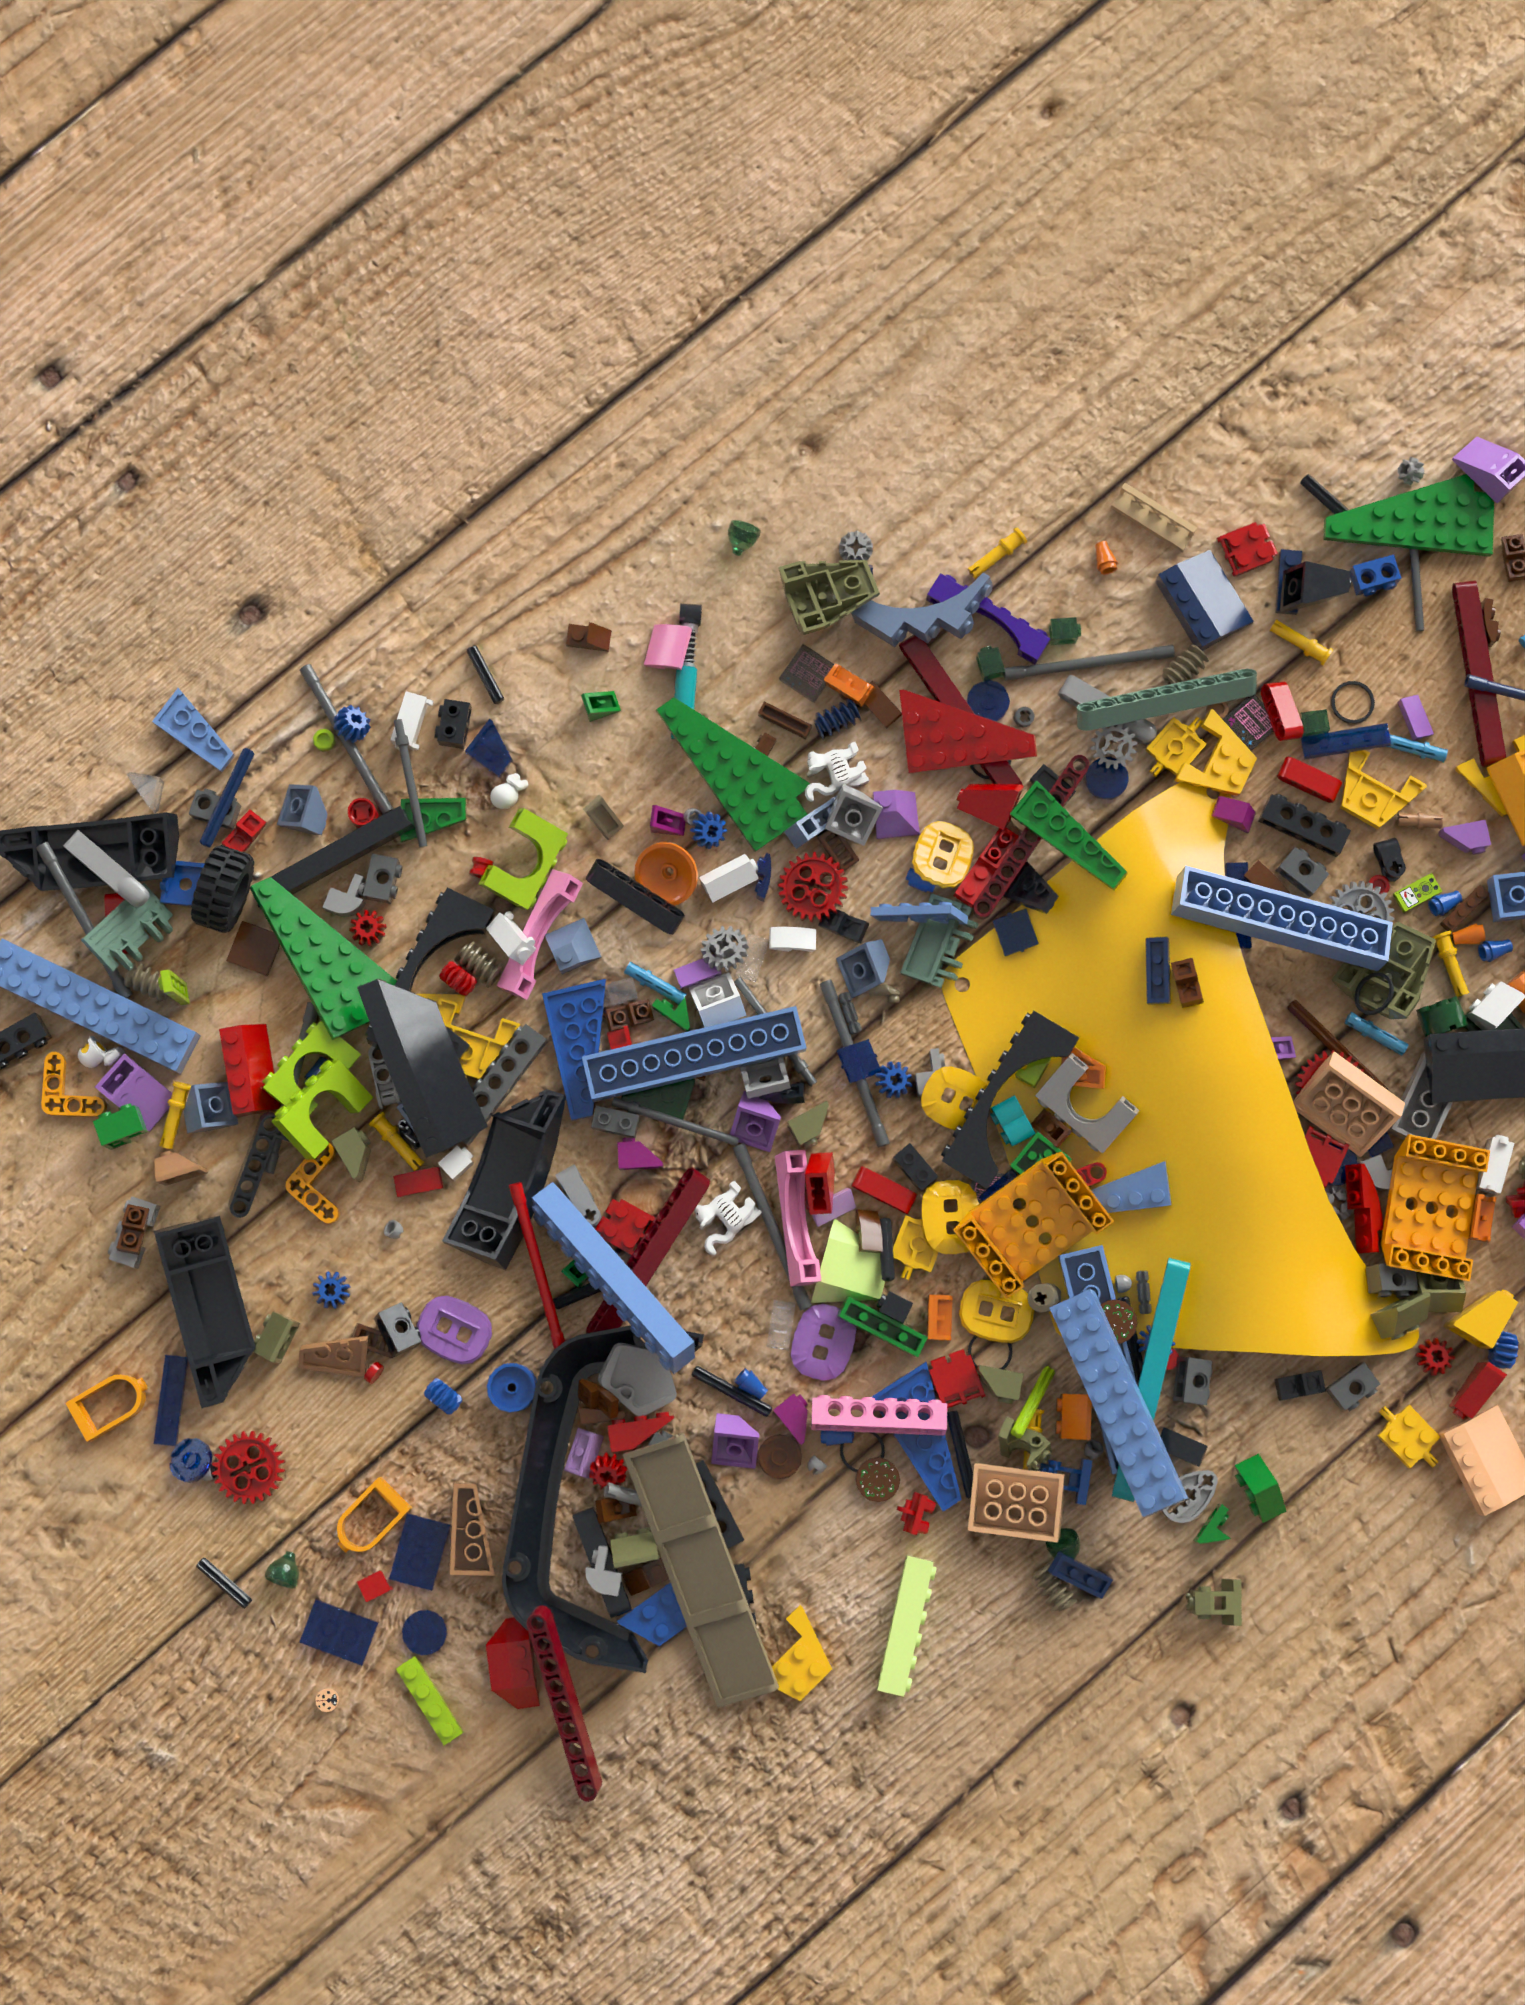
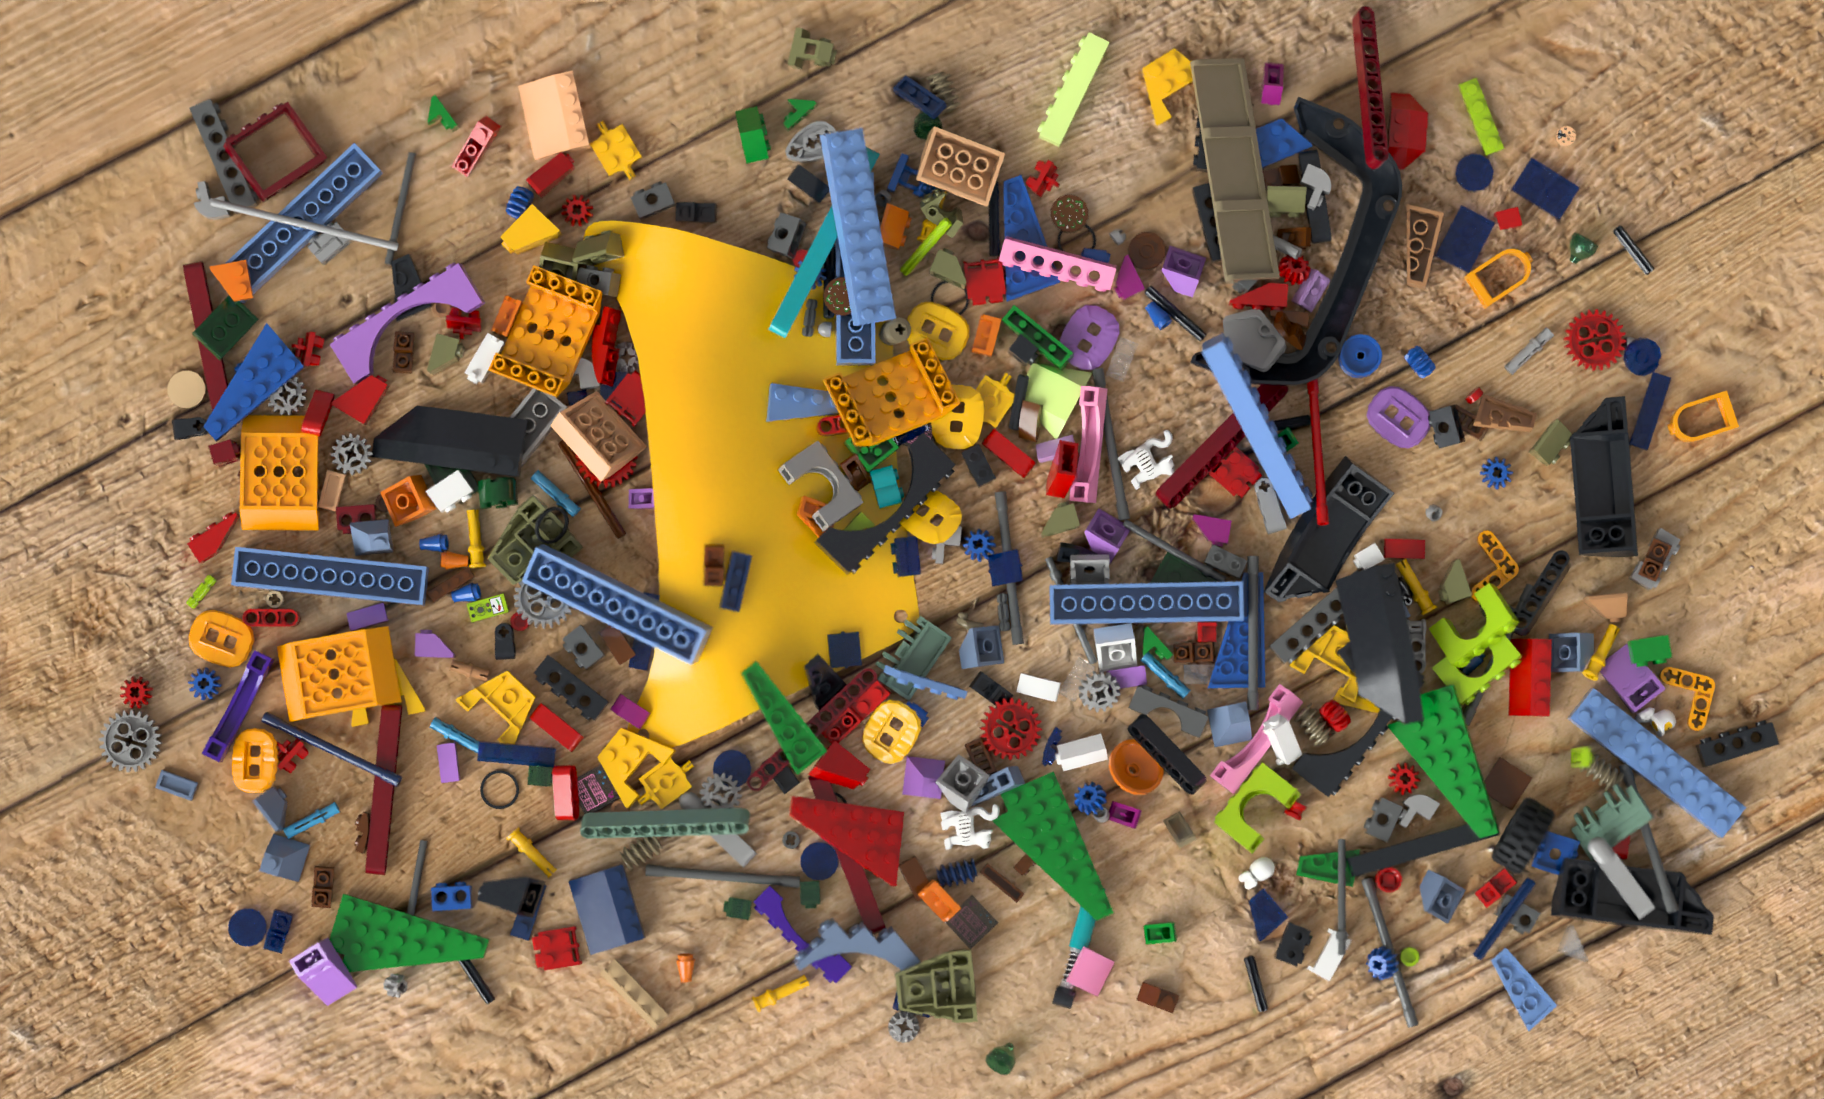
camera: 165 degrees left, 5 degrees up
none -> clear blue brick [890,536,921,578]
none -> dark grey arch [1128,684,1209,738]
none -> dark grey piece [1247,556,1259,710]
none -> magenta slope [1261,62,1284,105]
none -> light grey pin [1504,327,1554,375]

